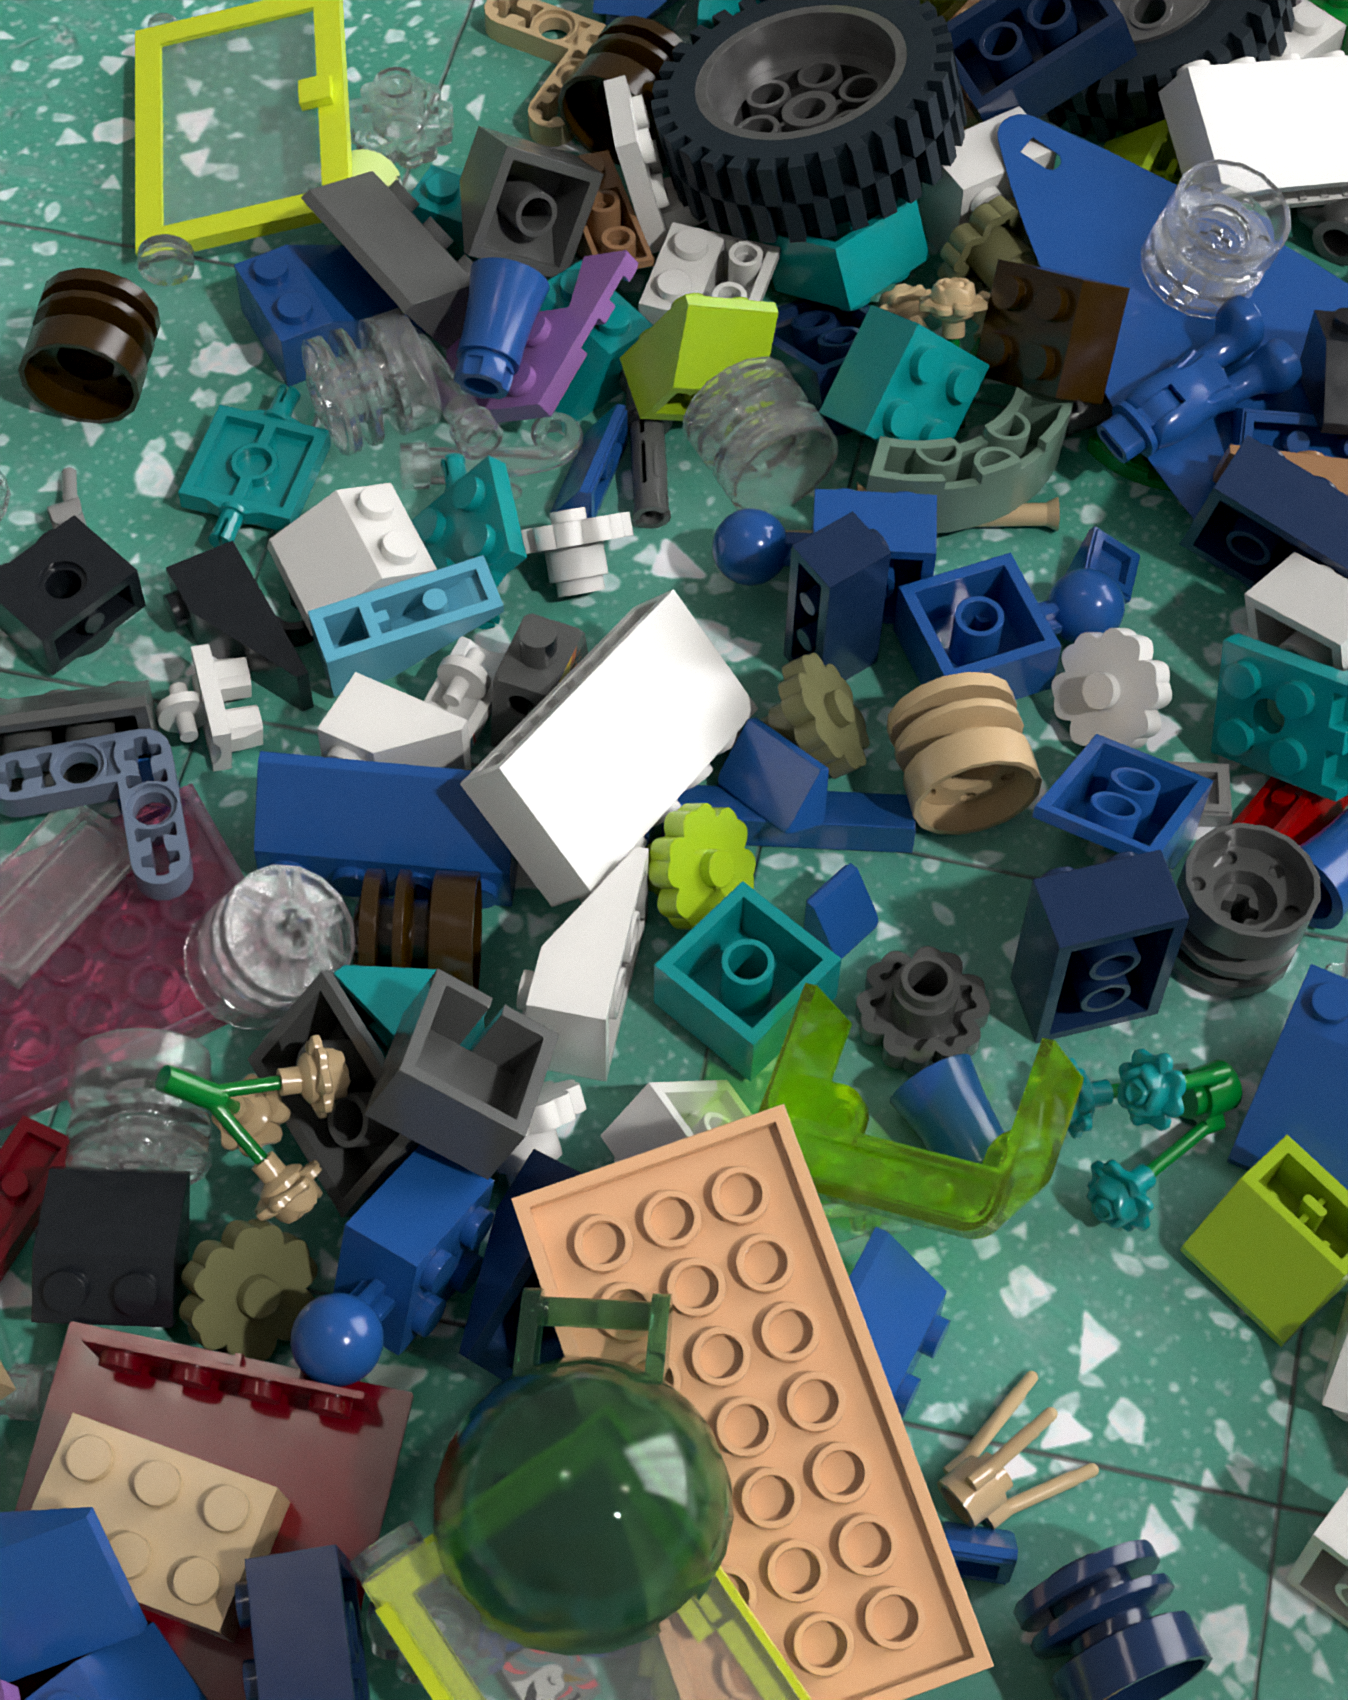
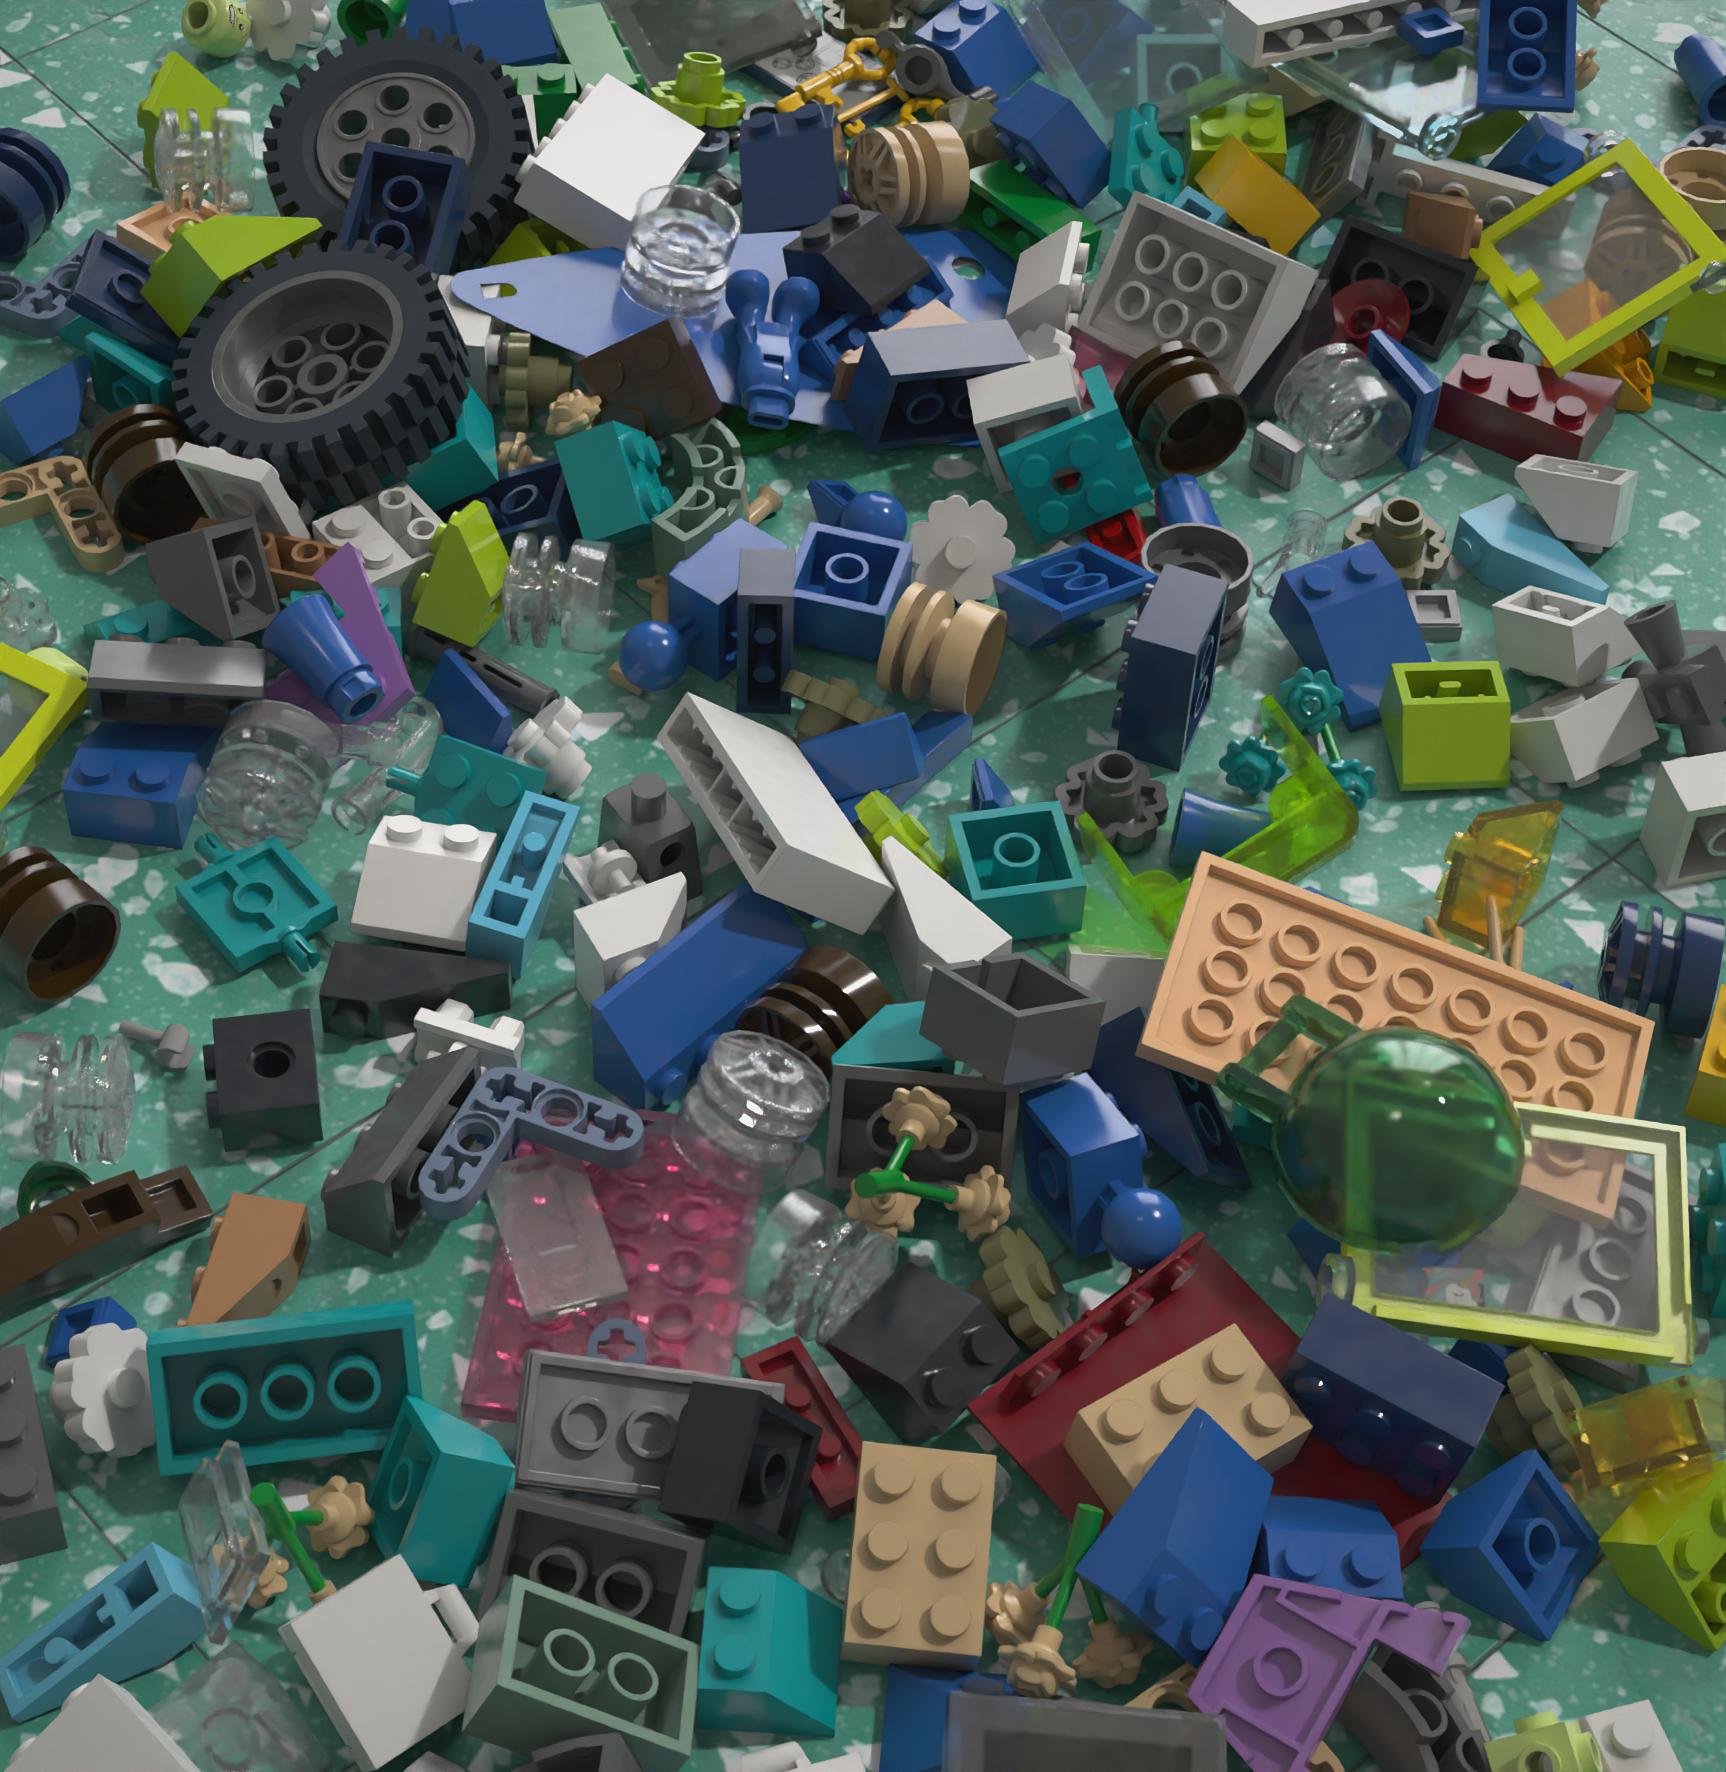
camera: 55 degrees left, 10 degrees down
none -> clear yellow slope [1435,800,1565,949]

